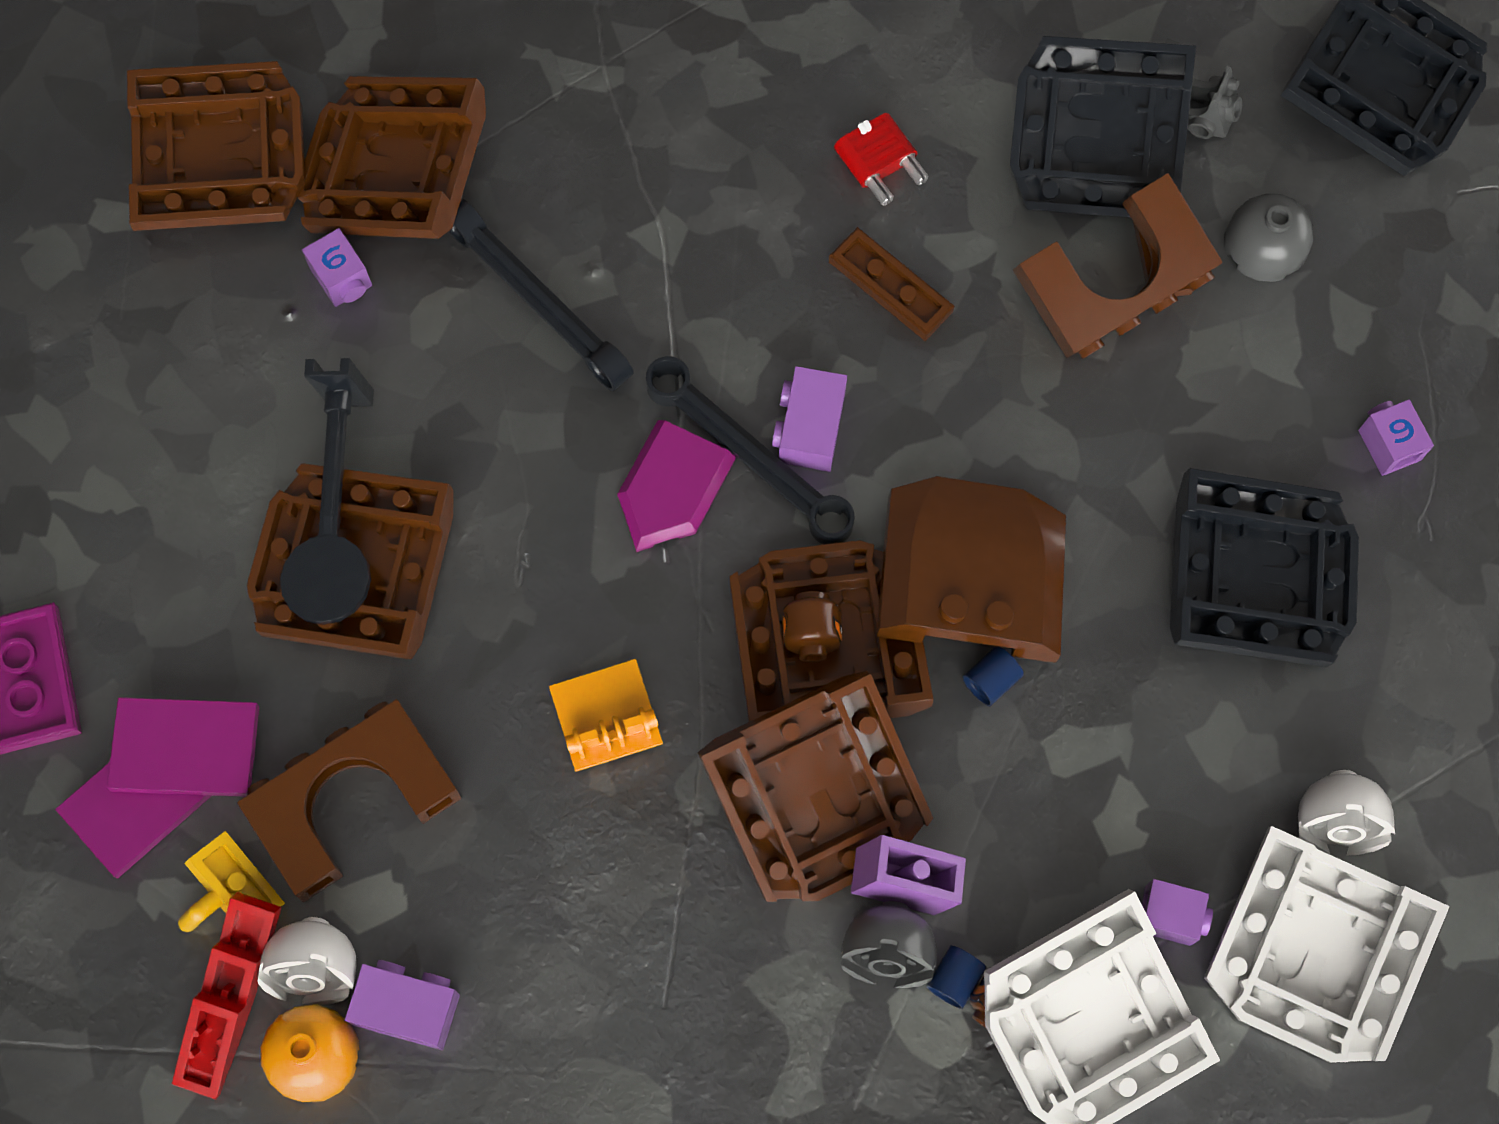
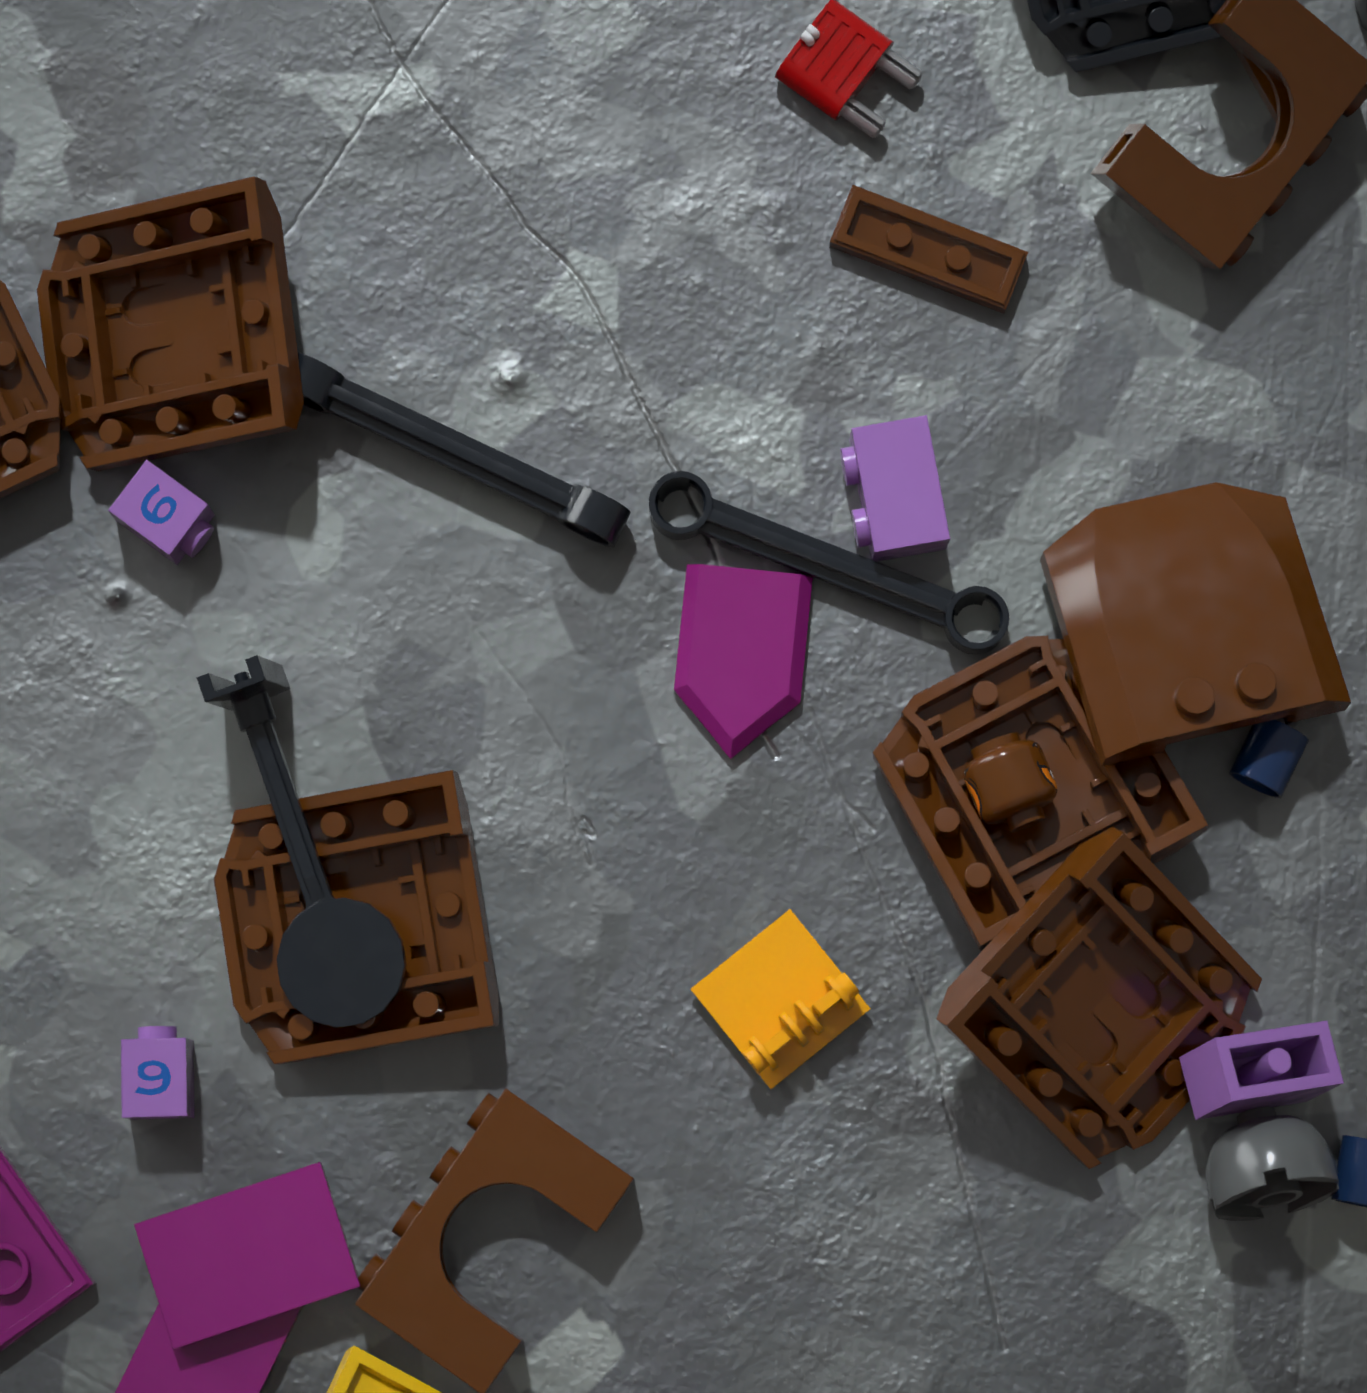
camera: 20 degrees left, 10 degrees up
none -> medium lavender brick [121,1026,194,1120]

